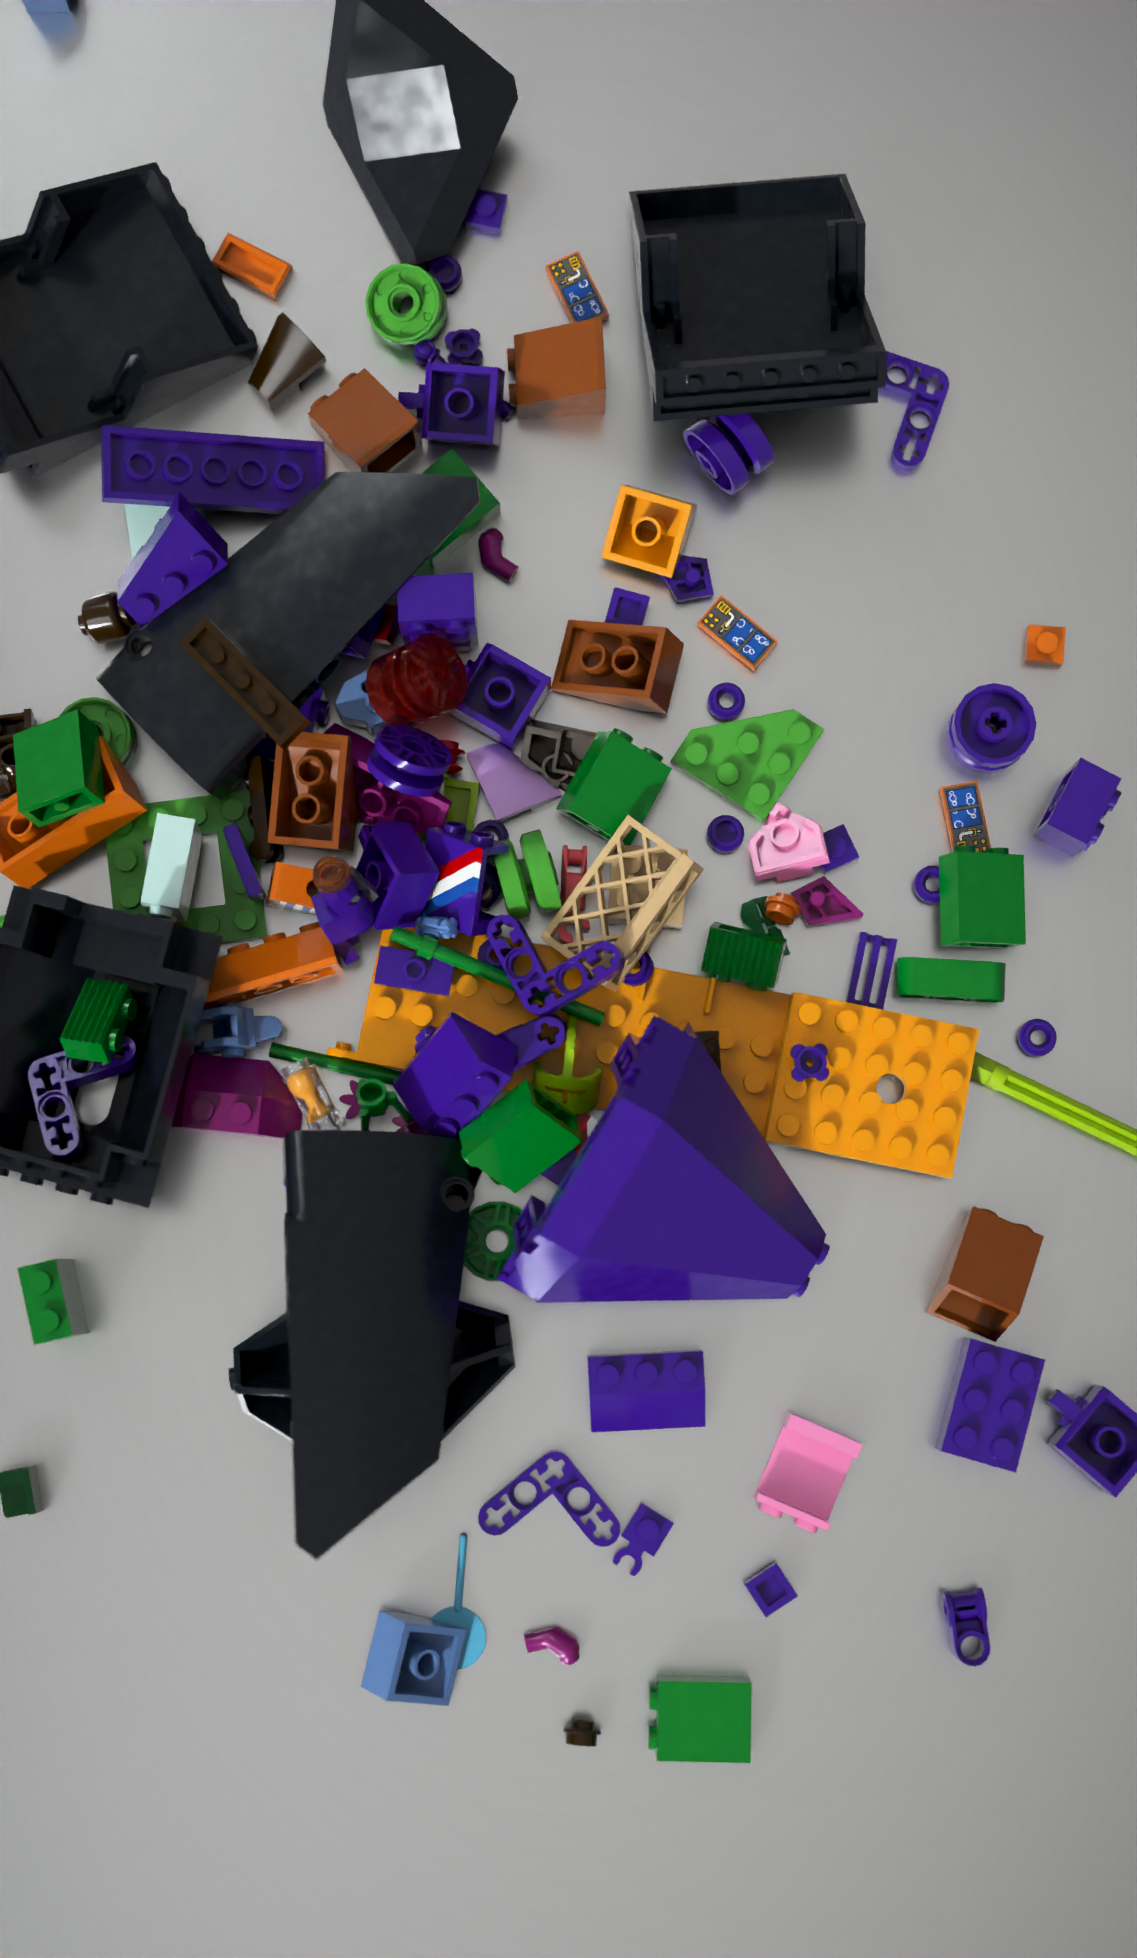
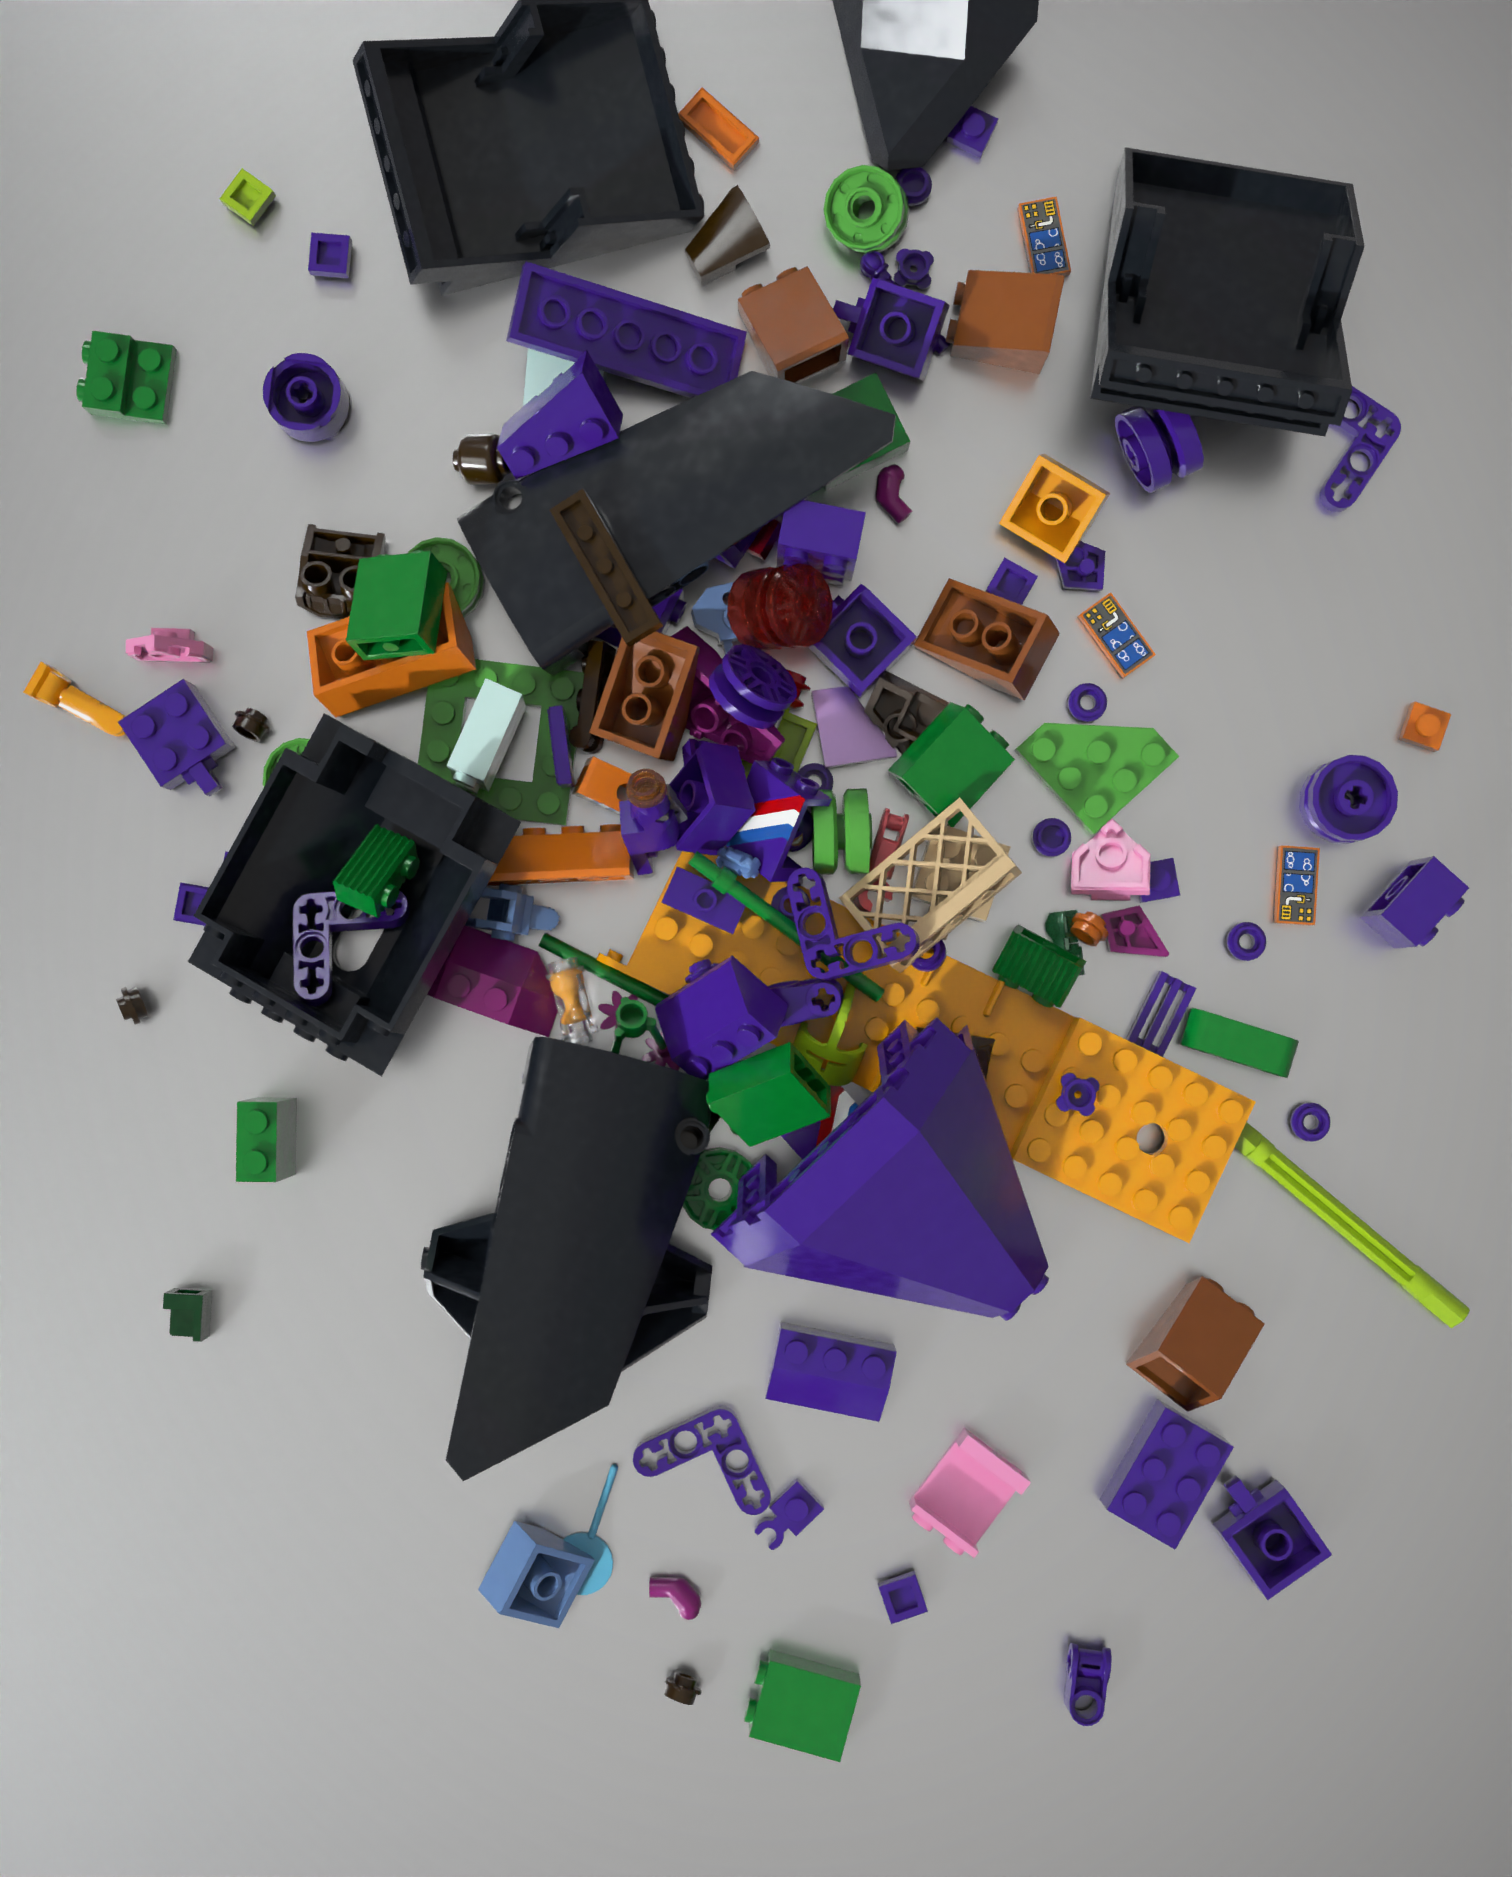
camera: 15 degrees right, 5 degrees up
green brick [939,846,1026,949] -> none

